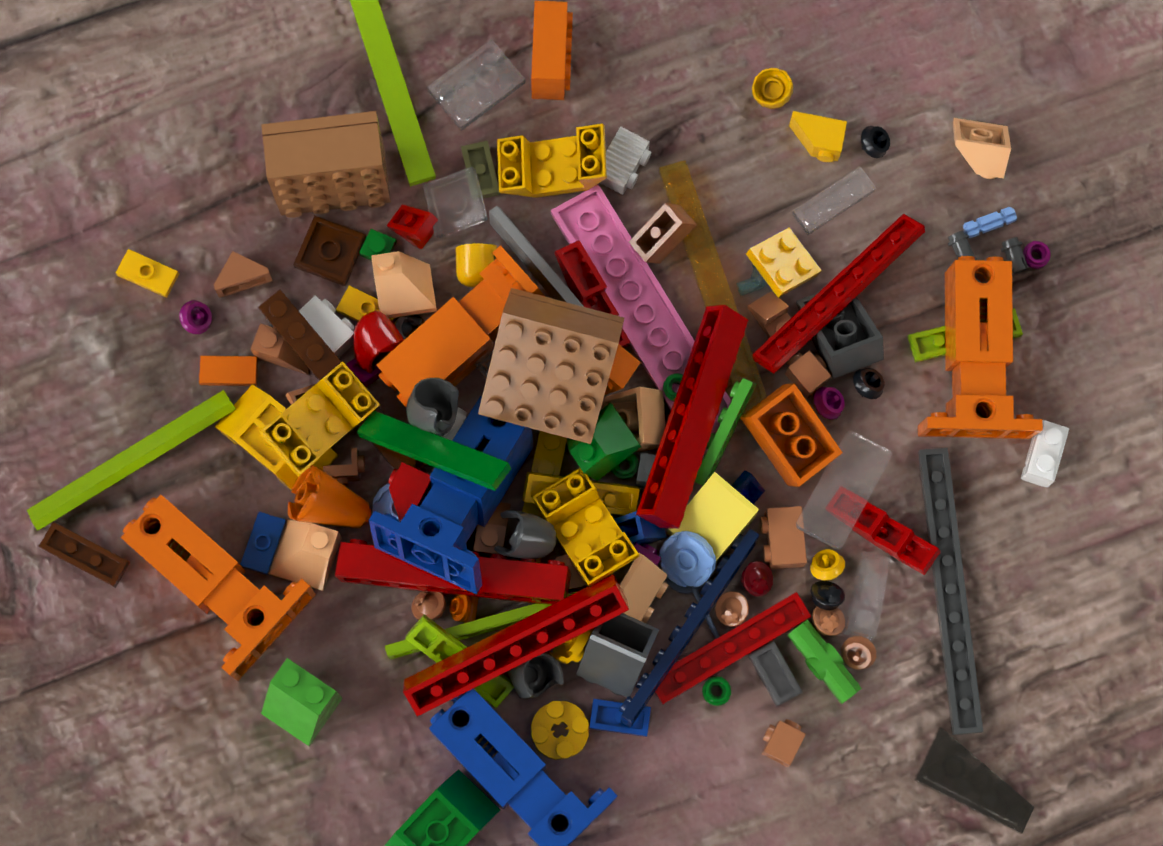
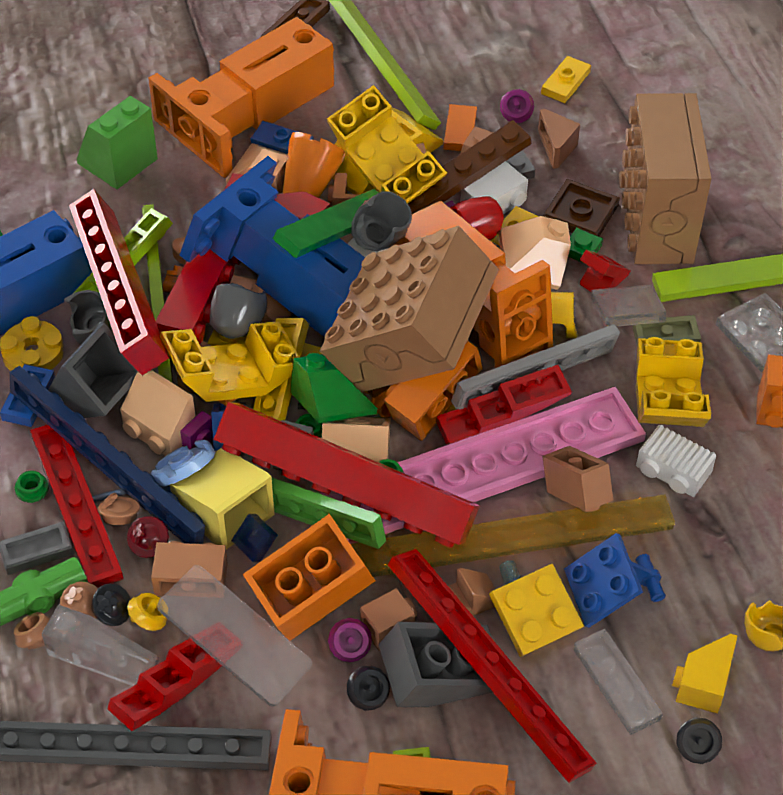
camera: 100 degrees right, 25 degrees down
none -> blue plate [564,533,666,628]

